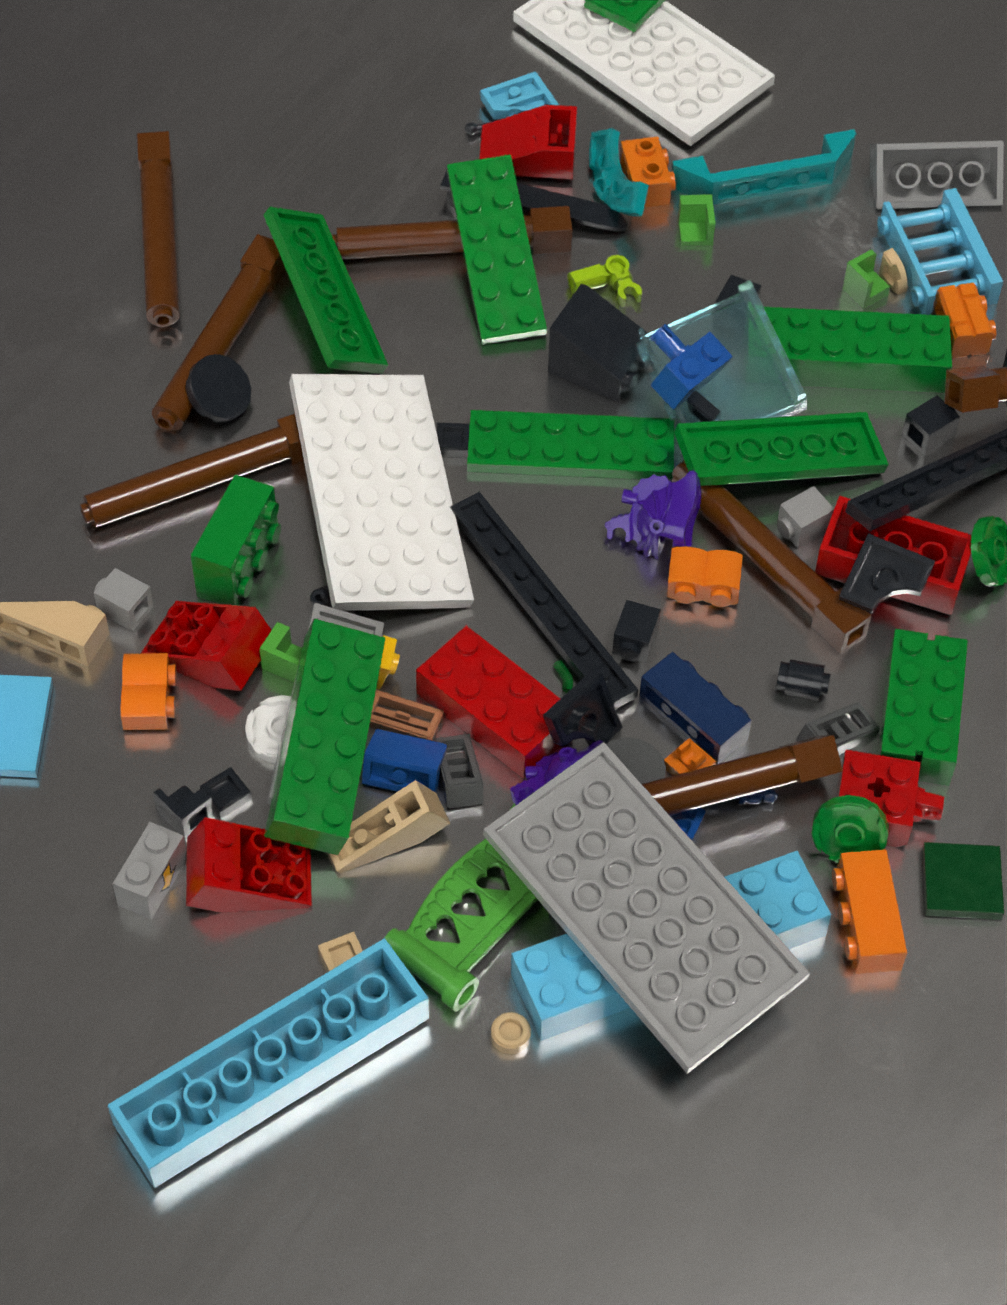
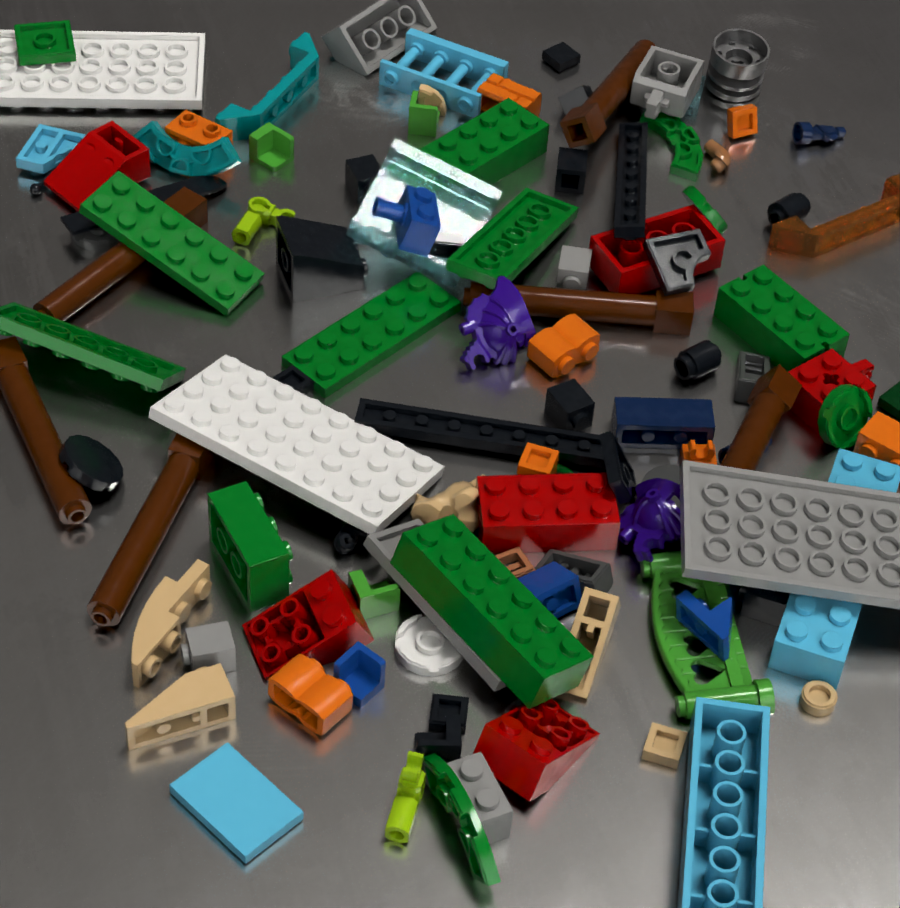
camera: 50 degrees left, 10 degrees down
none -> tan slope [131,559,212,688]
none -> blue panel [333,641,386,709]
none -> lime bar [385,751,426,843]
none -> tan animal [410,474,485,532]
none -> green tile [423,753,501,886]
none -> orange panel [517,442,559,475]
none -> blue slope [675,589,733,662]

